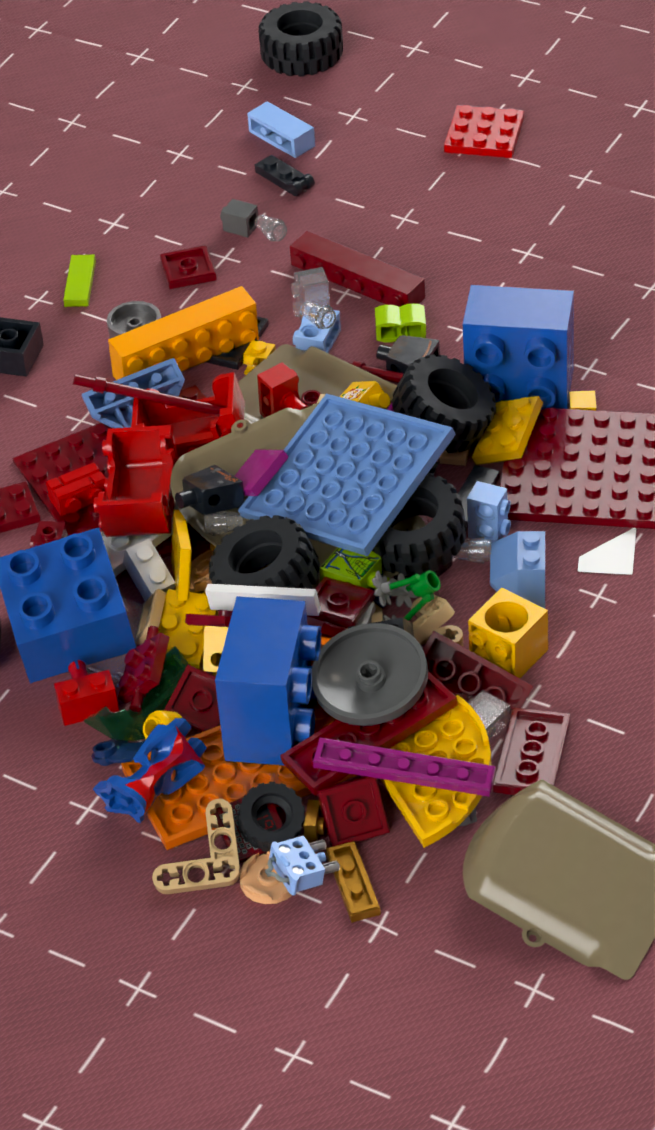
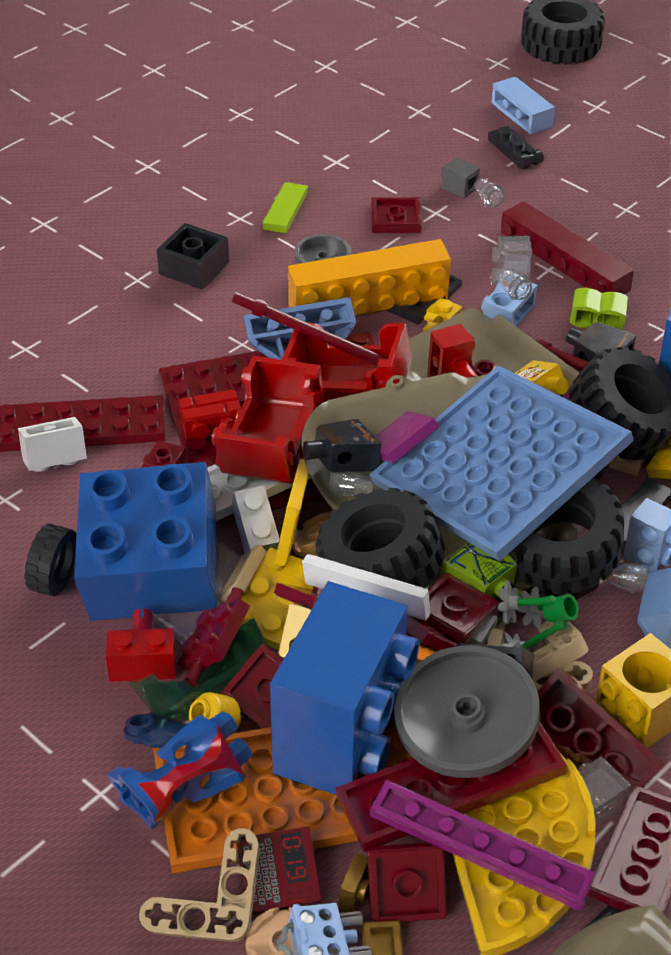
camera: 10 degrees right, 0 degrees up
black tyre [238,782,305,852] -> none

